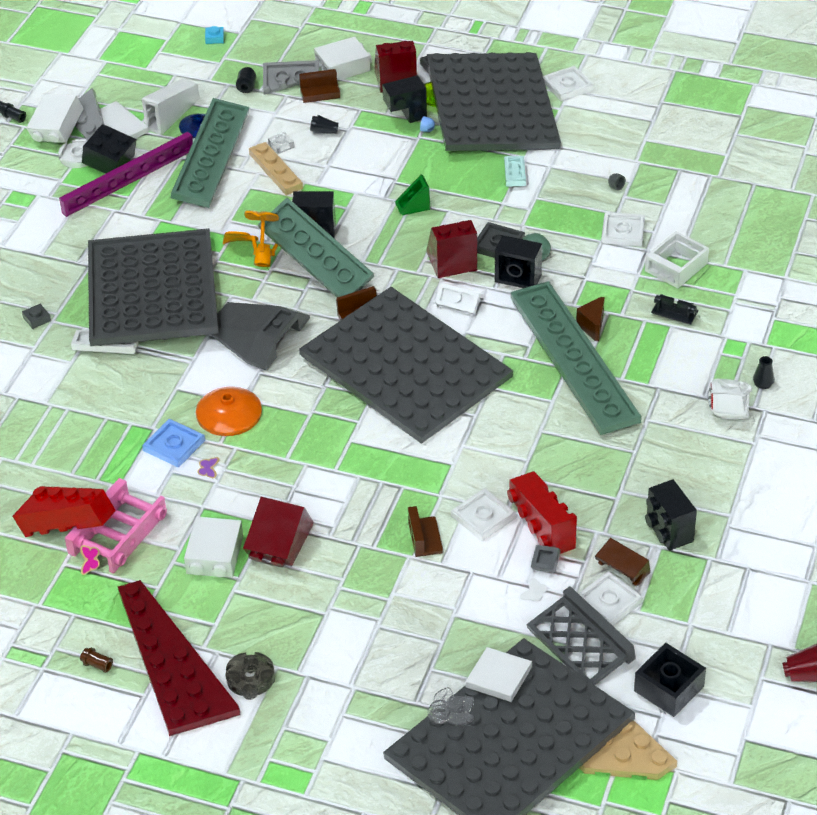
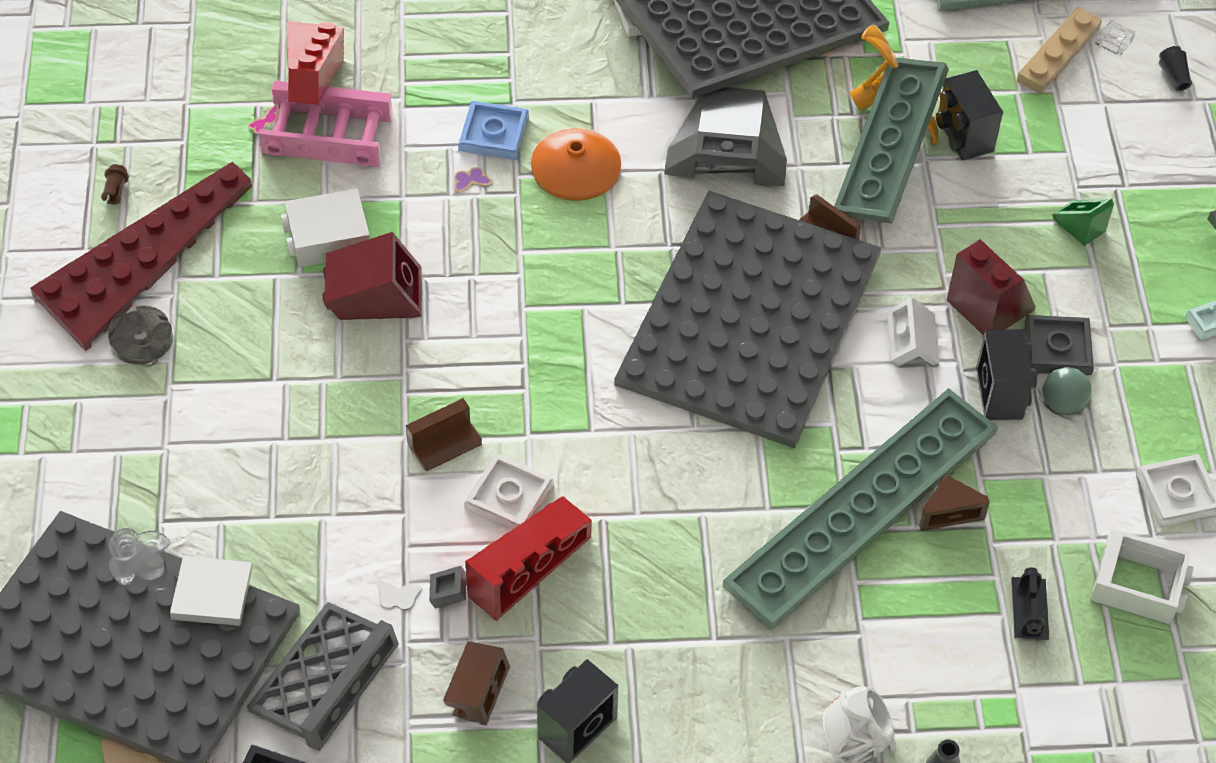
camera: 65 degrees right, 10 degrees up
white tile [579,571,644,626] -> none

